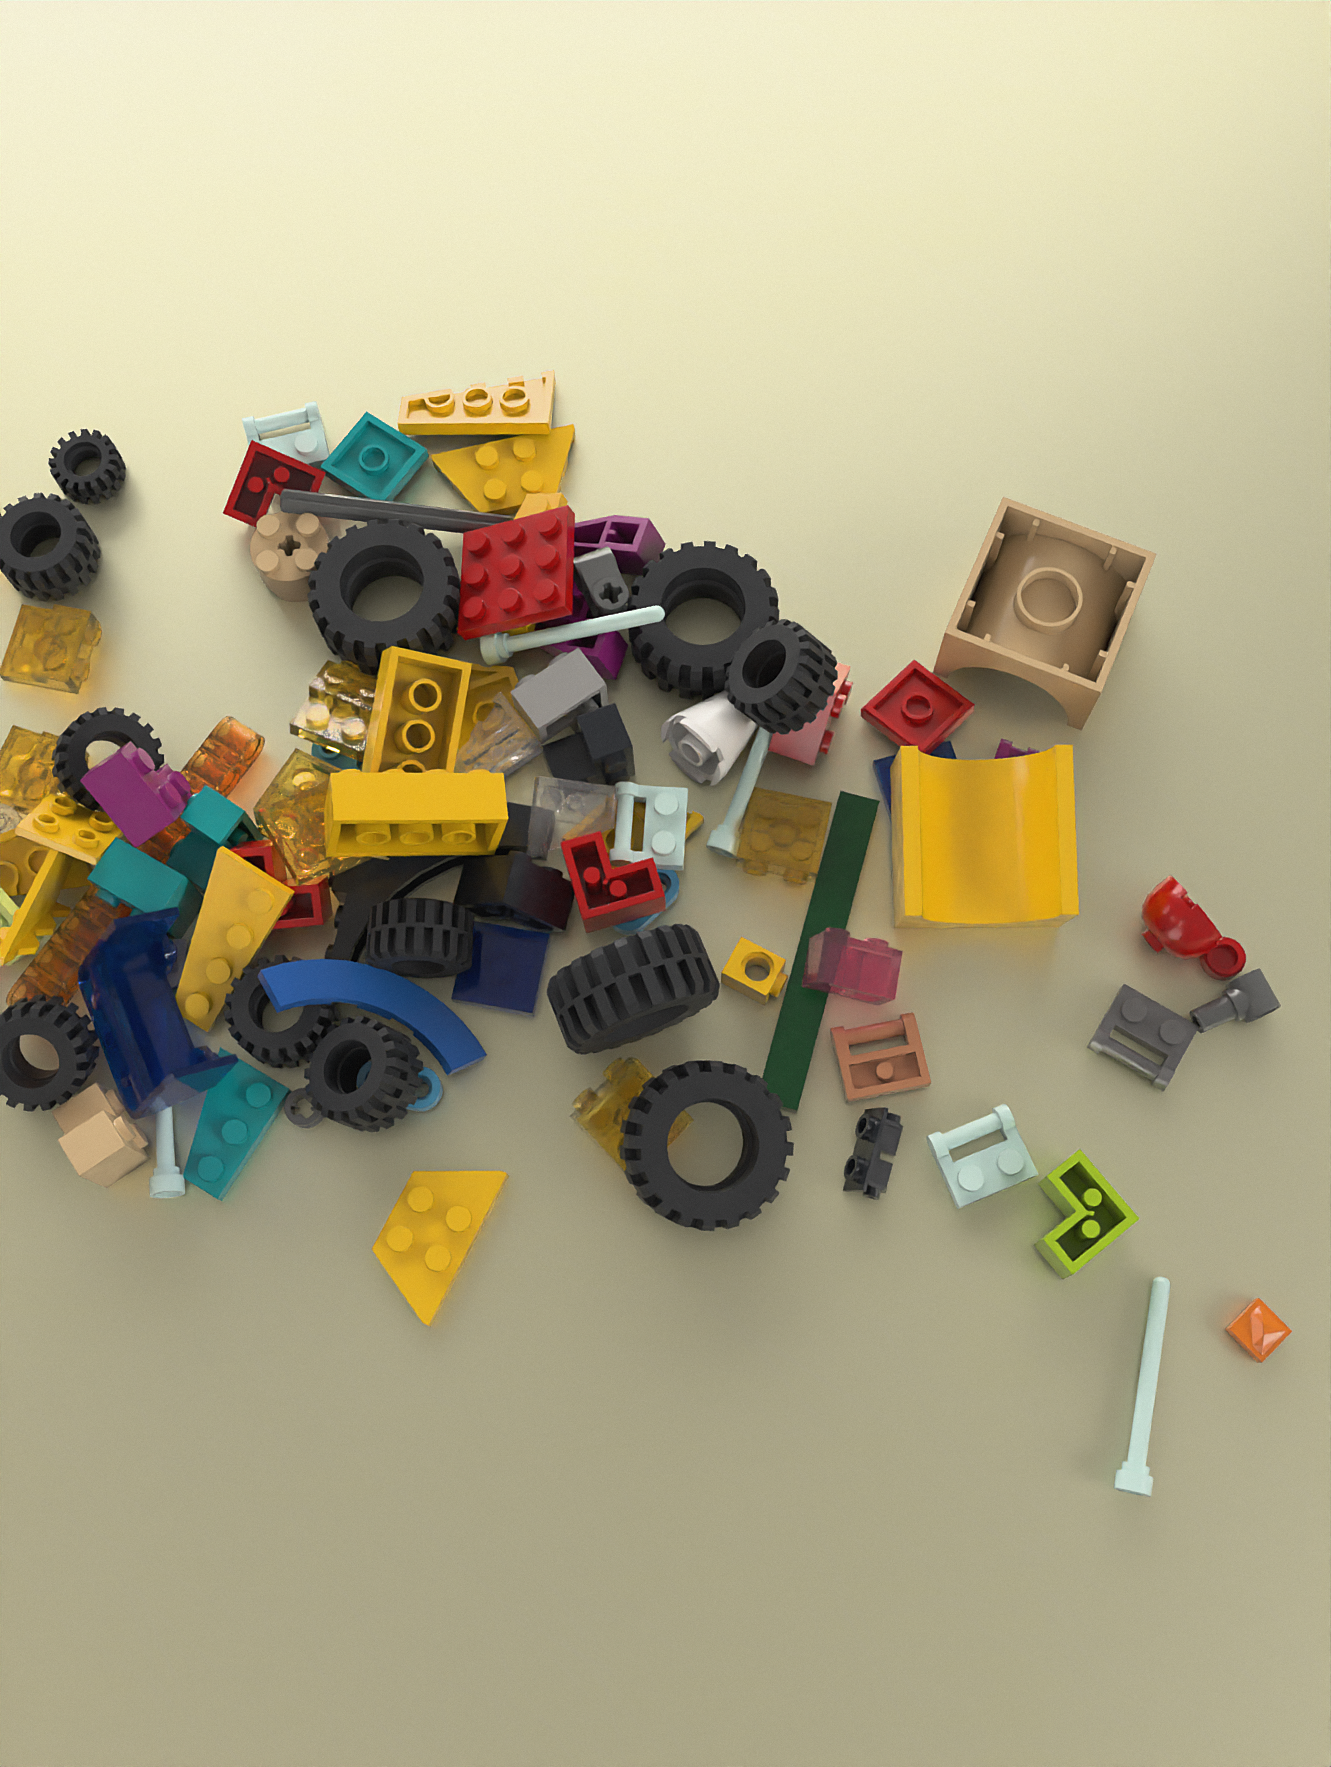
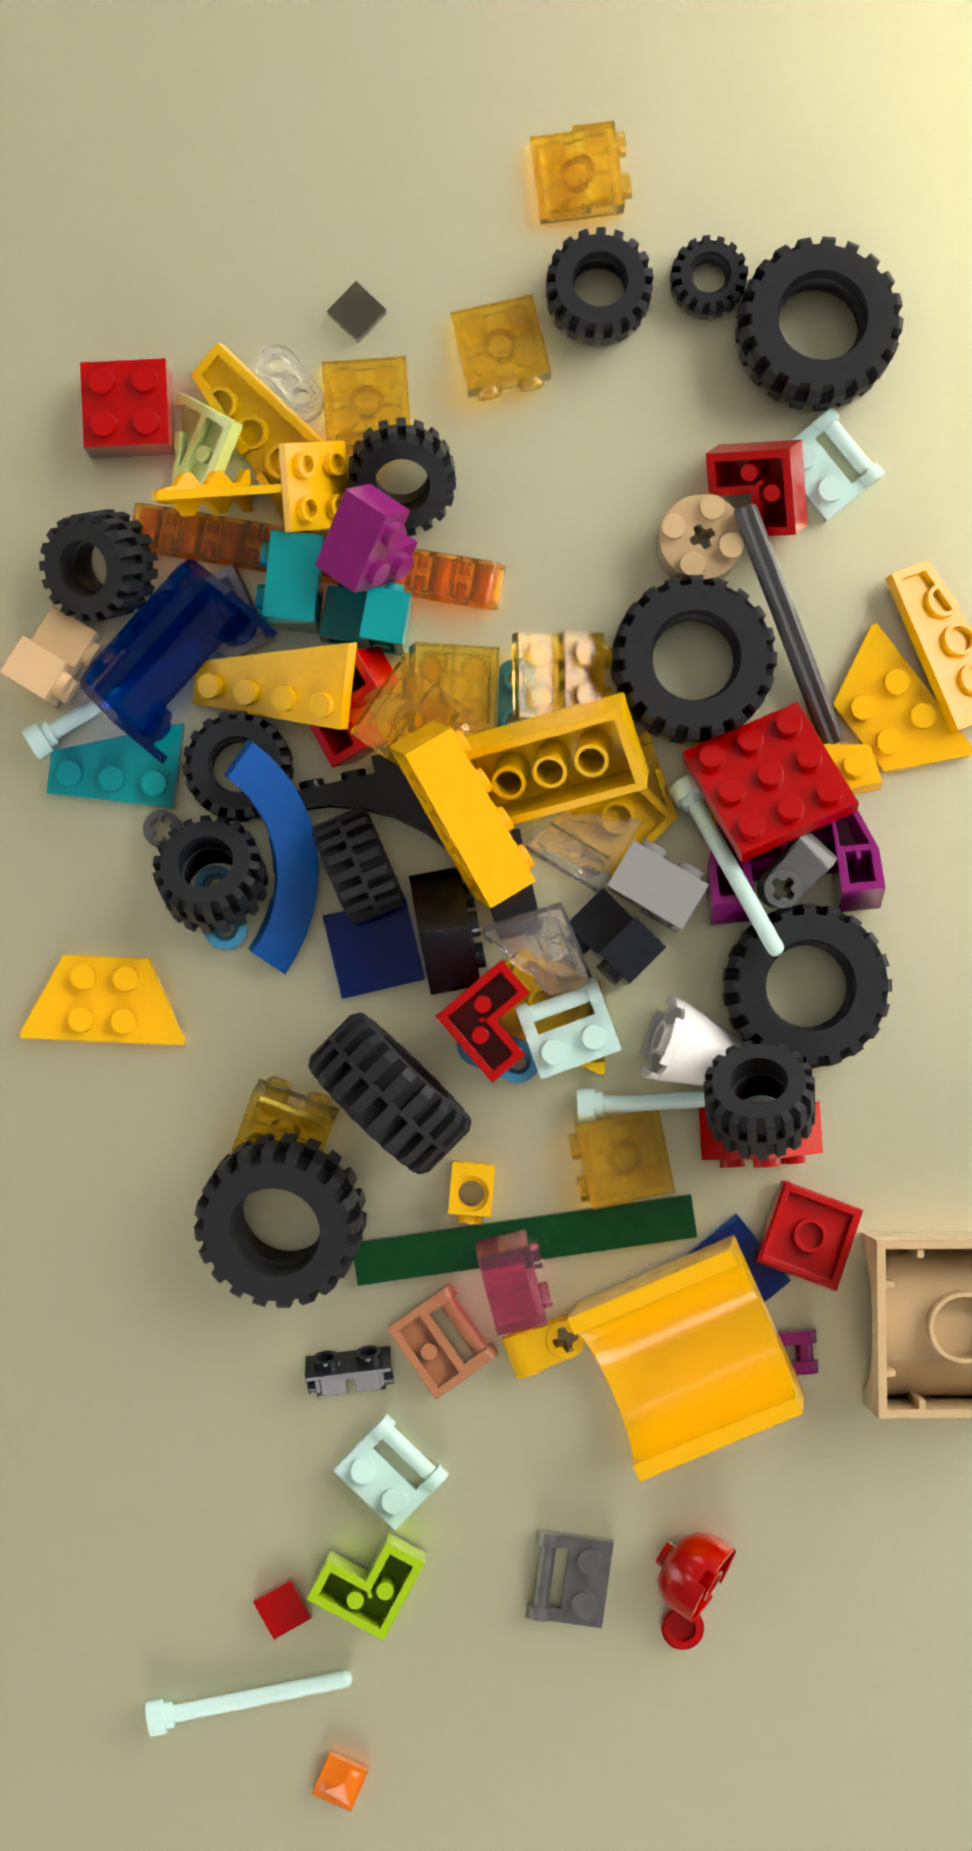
camera: 60 degrees right, 15 degrees up
teal plate [320,411,429,501] -> none
dark grey pin [1189,968,1281,1034] -> none
none -> red tile [253,1578,312,1640]
none -> yellow piece [501,1314,585,1379]
none -> black tyre [735,236,904,411]

